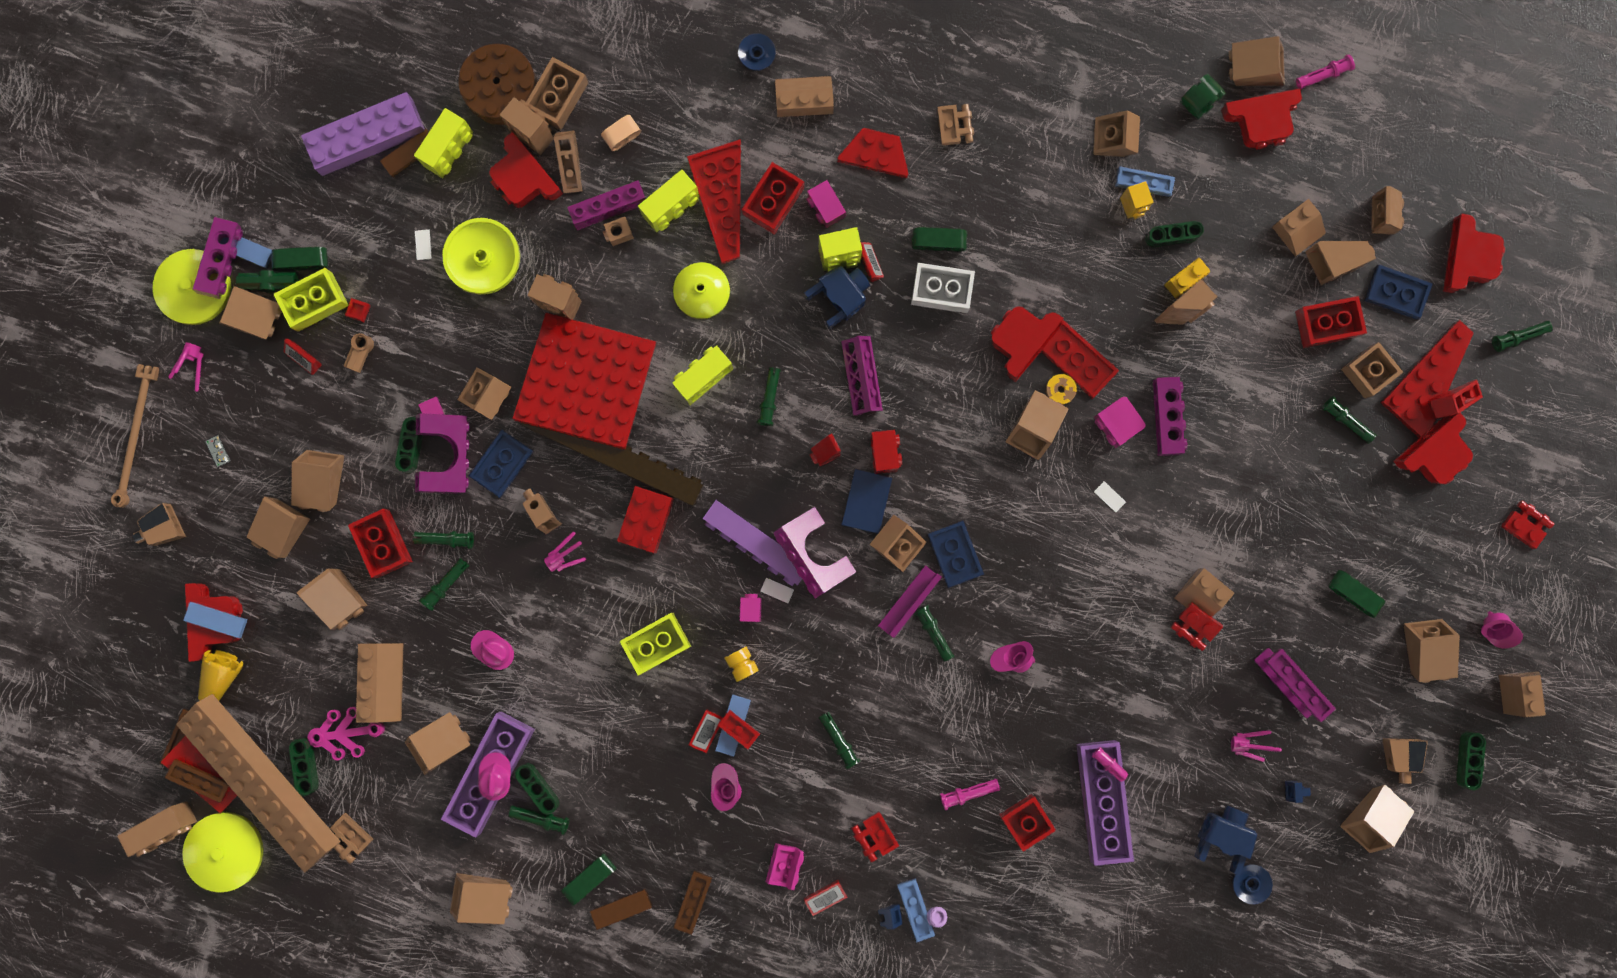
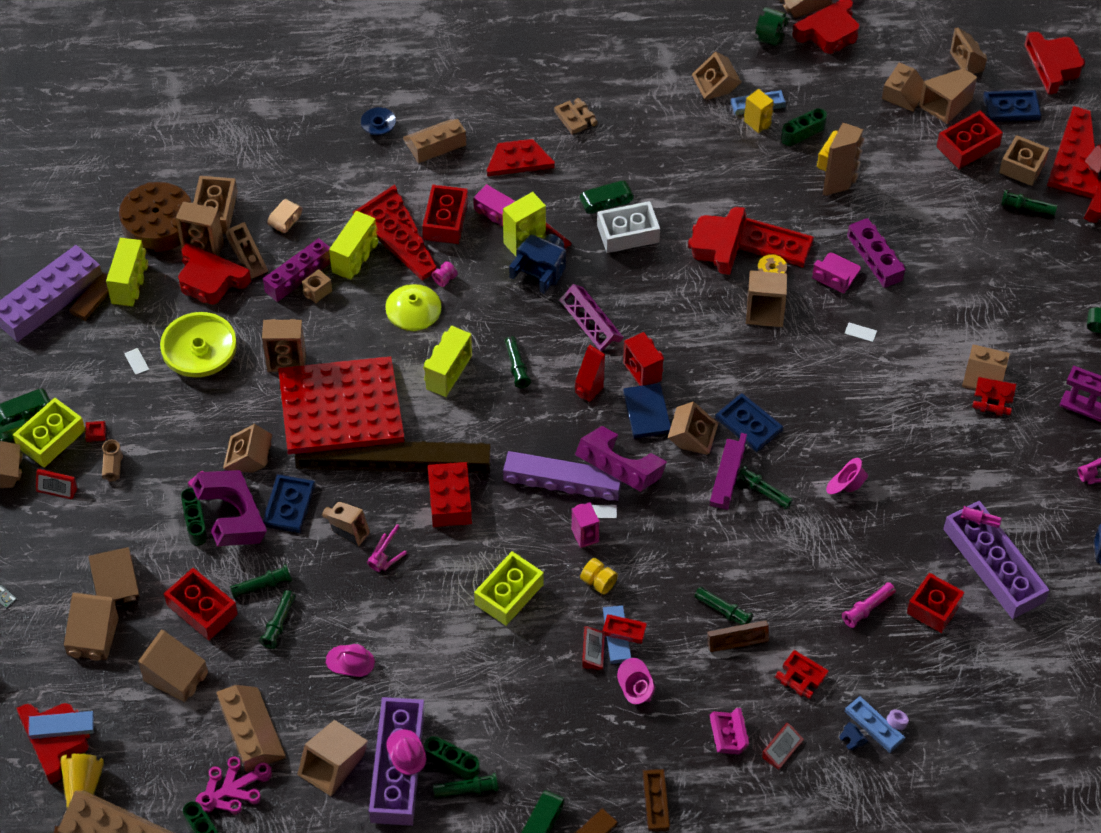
camera: 25 degrees left, 30 degrees down
none -> dark pink wheel [432,262,458,287]
none -> reddish brown plate [707,620,769,653]

